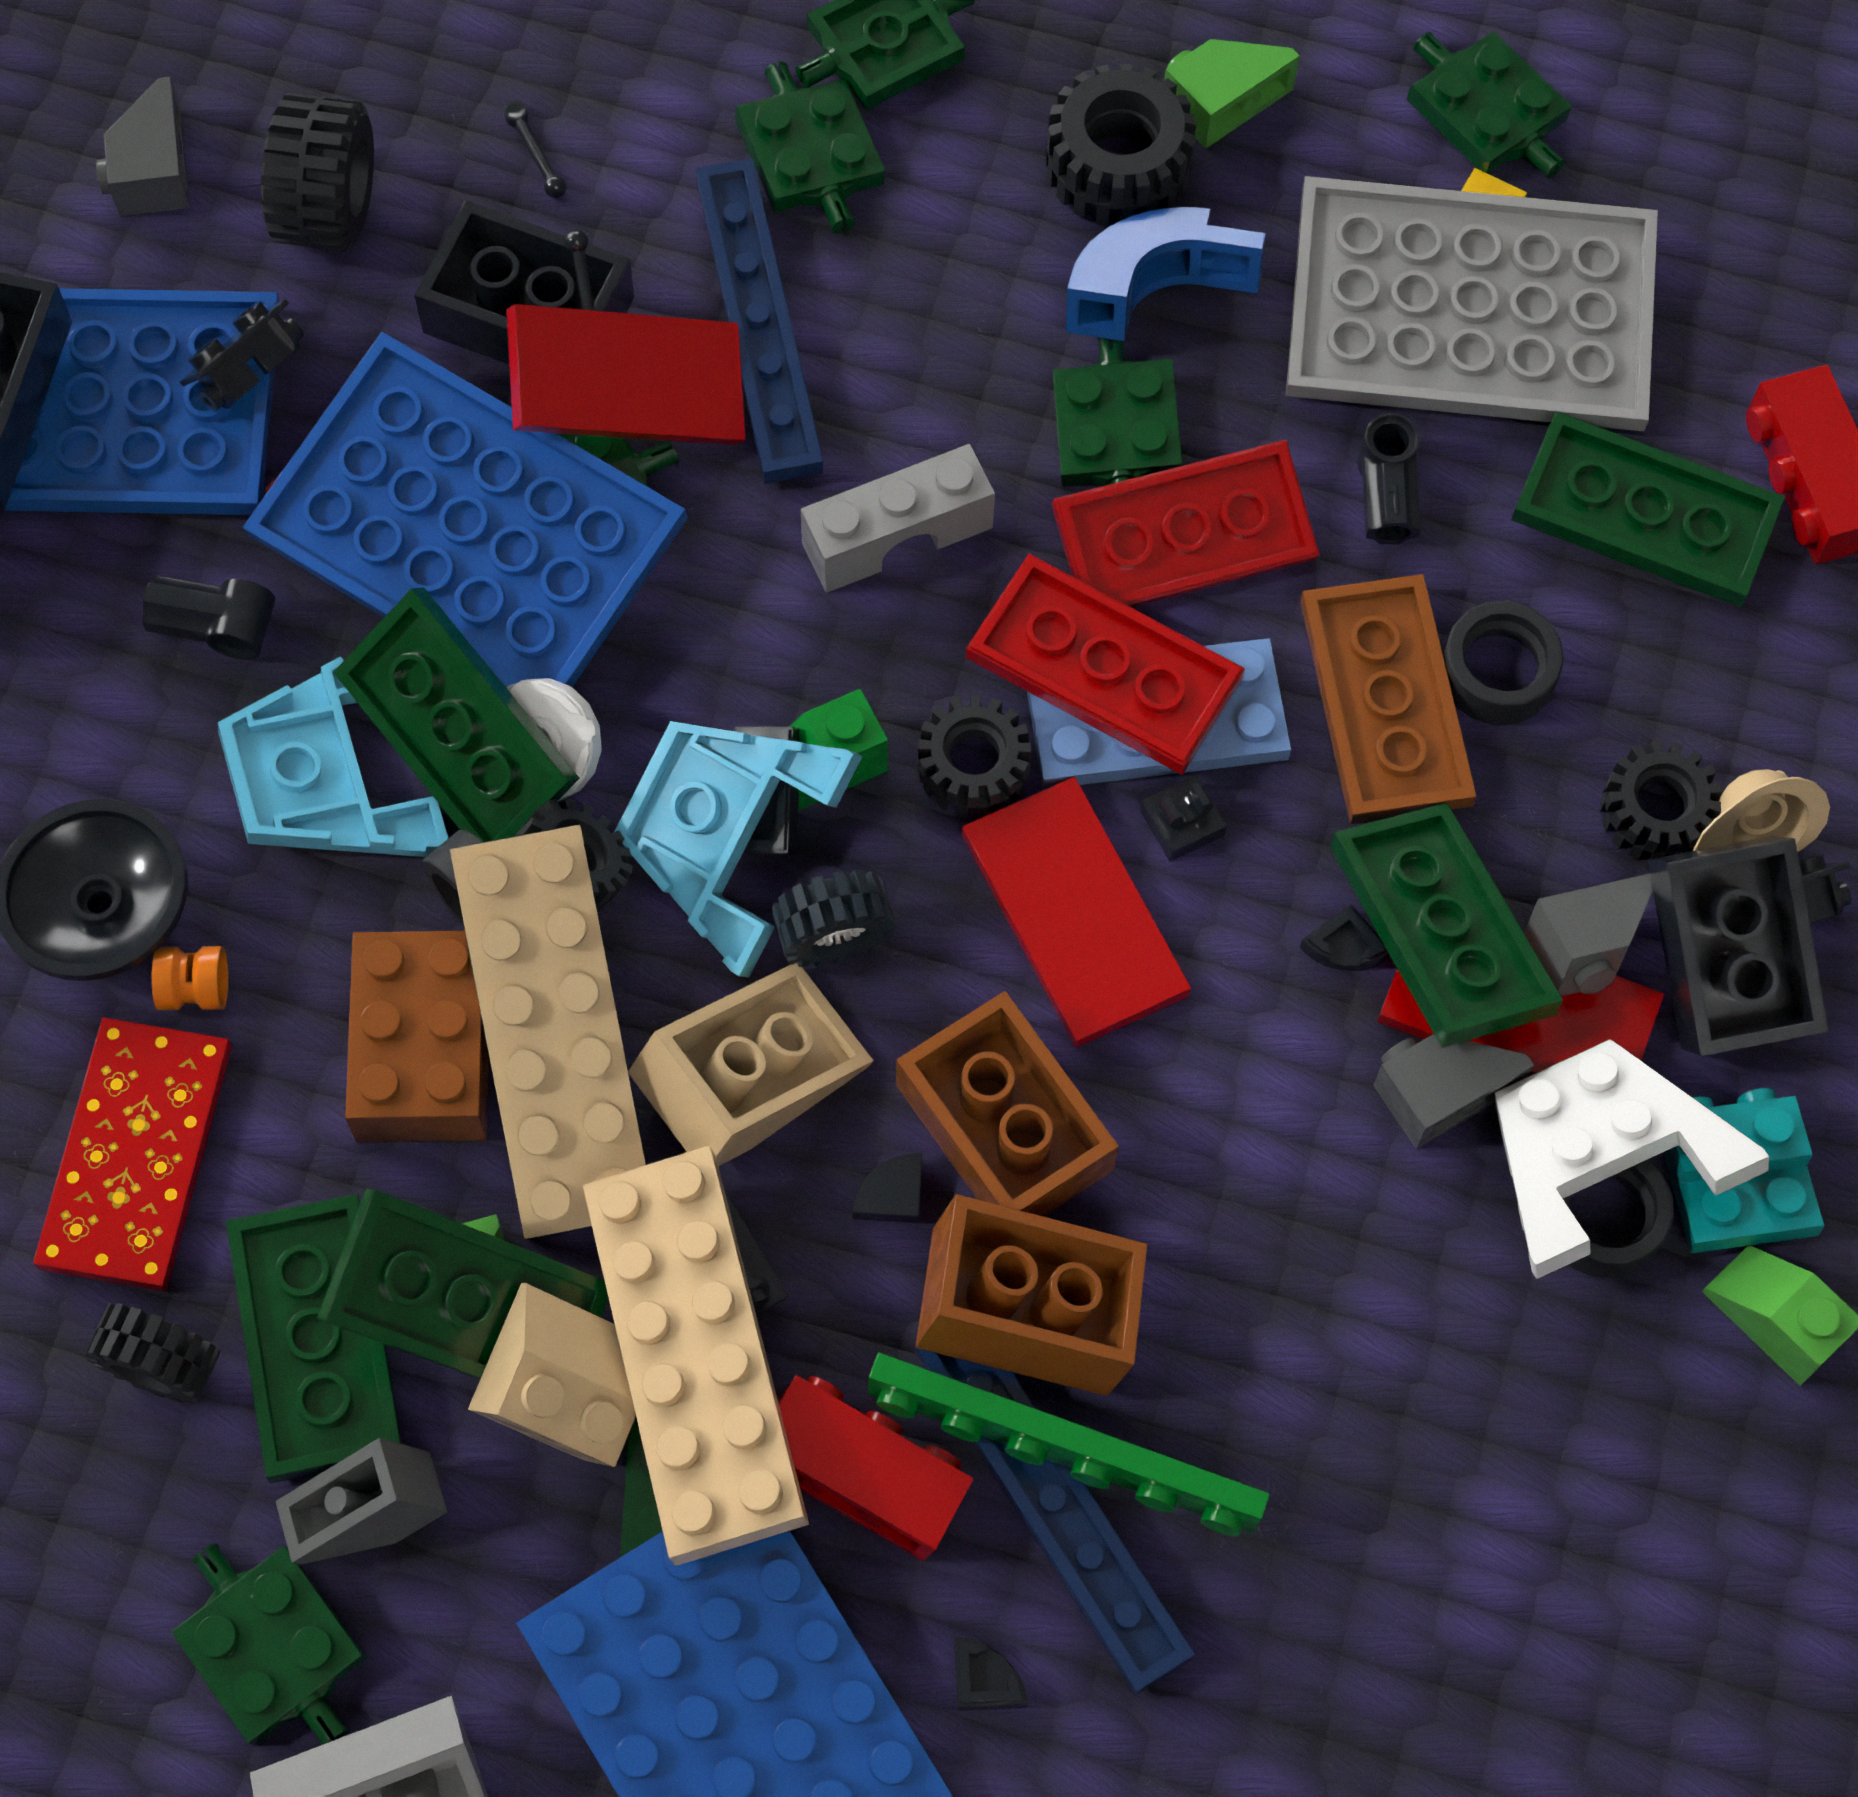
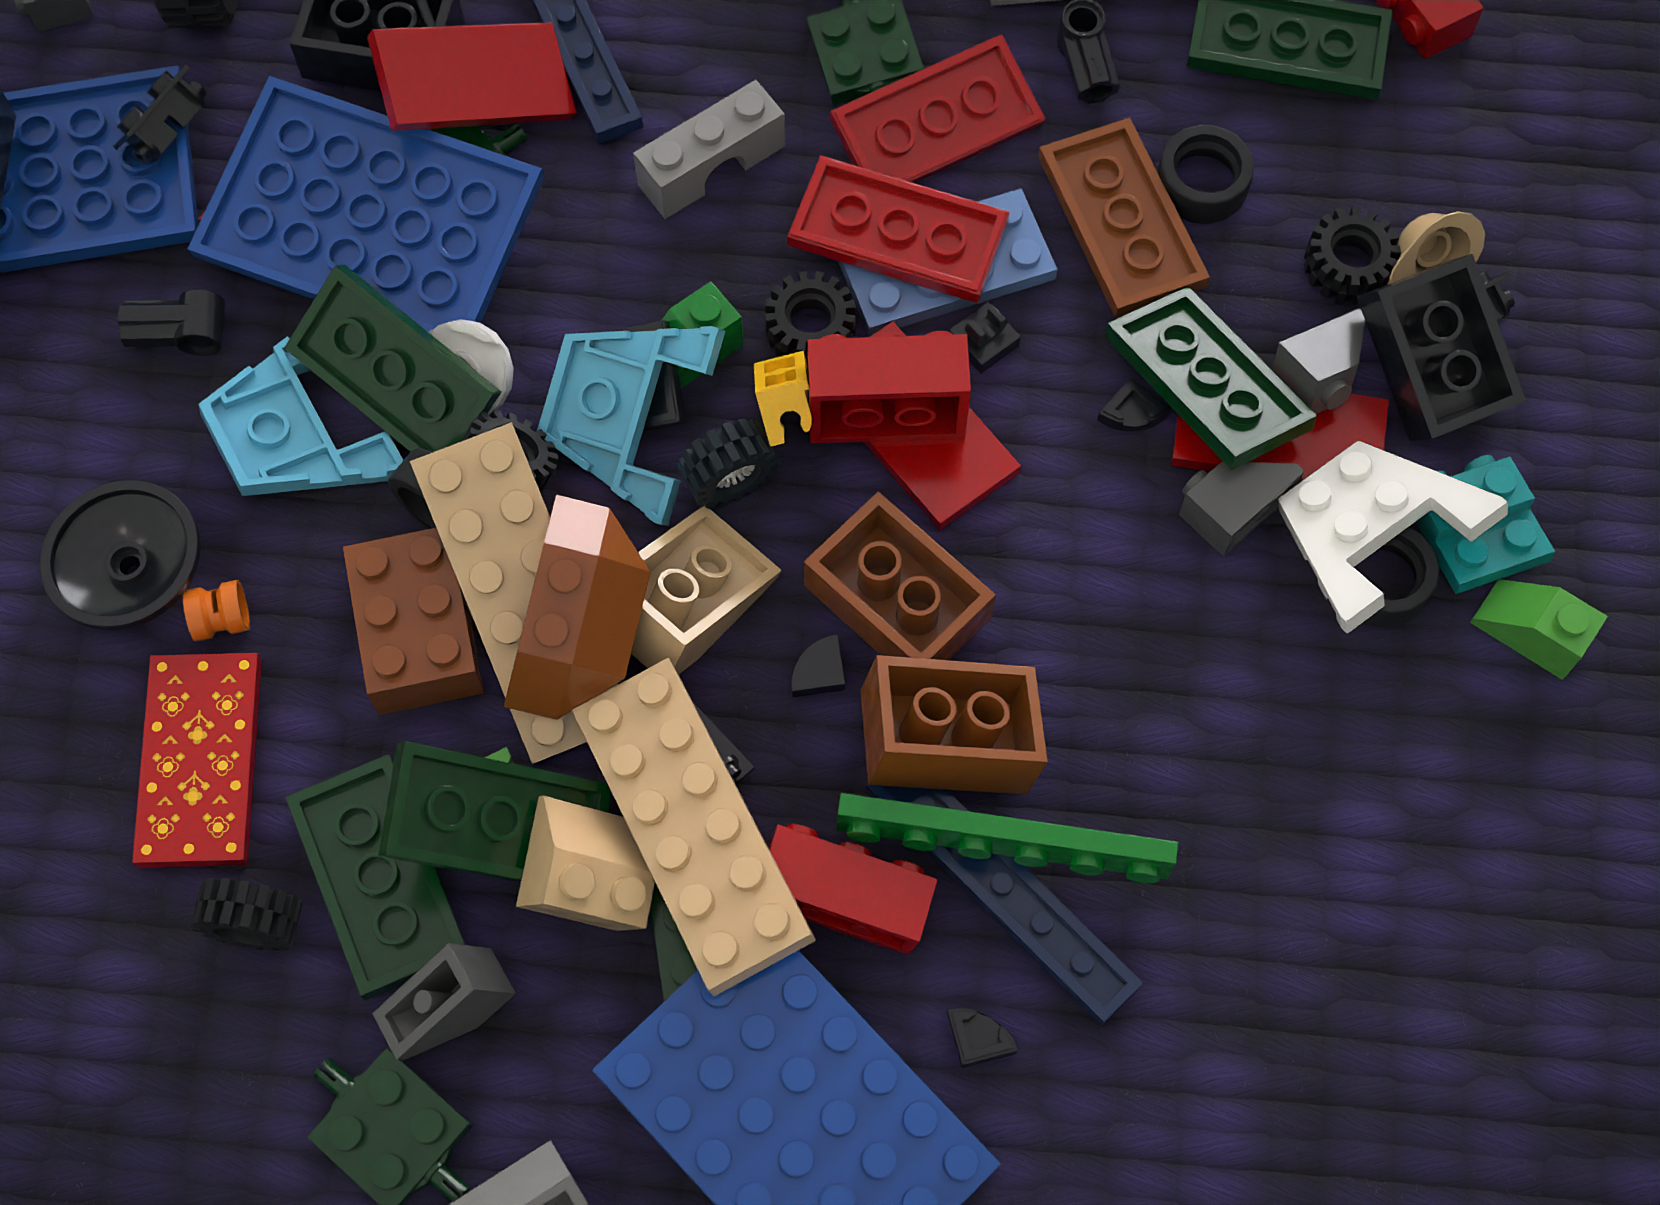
camera: 10 degrees left, 0 degrees up
none -> dark orange wedge [504,495,651,720]
none -> yellow hinge [754,351,812,447]
none -> red brick [808,331,971,444]

